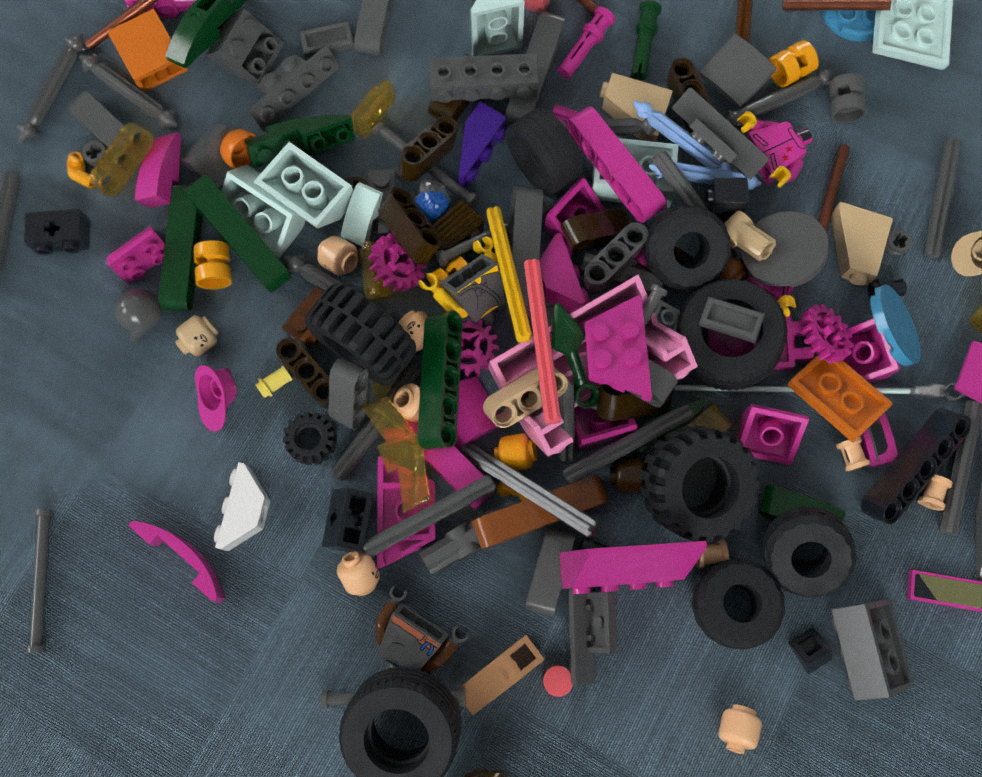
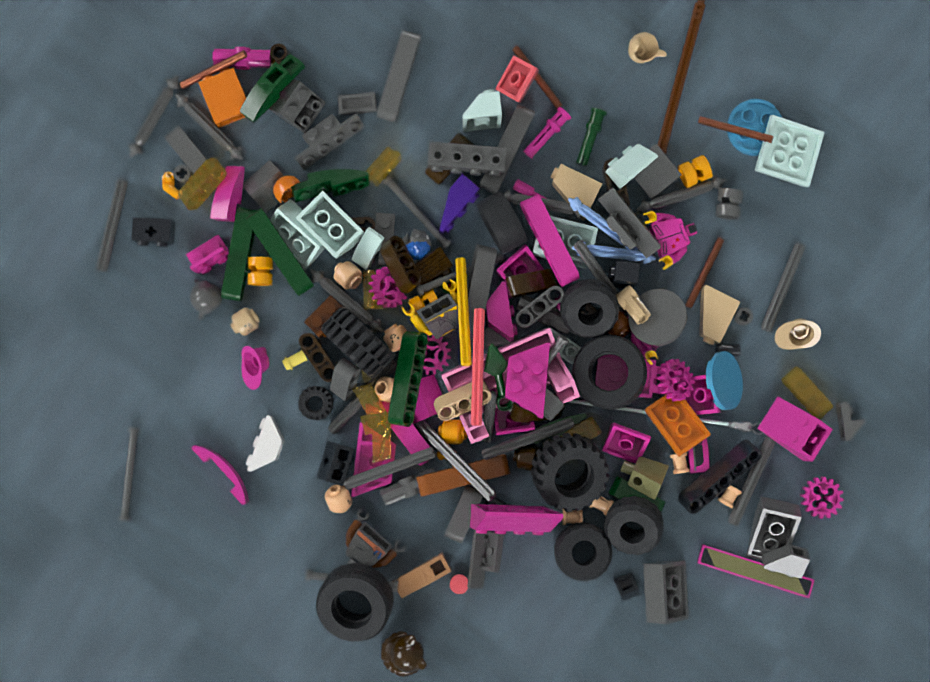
camera: 10 degrees right, 10 degrees up
dark brown beam [398,116,458,182] -> none
dark grey tile [699,297,765,343] -> none
light nougat head [718,704,762,754] -> none
none -> light nougat bush [589,496,614,515]
none -> light aqua slope [605,144,658,189]
none -> olive torso [620,457,669,500]

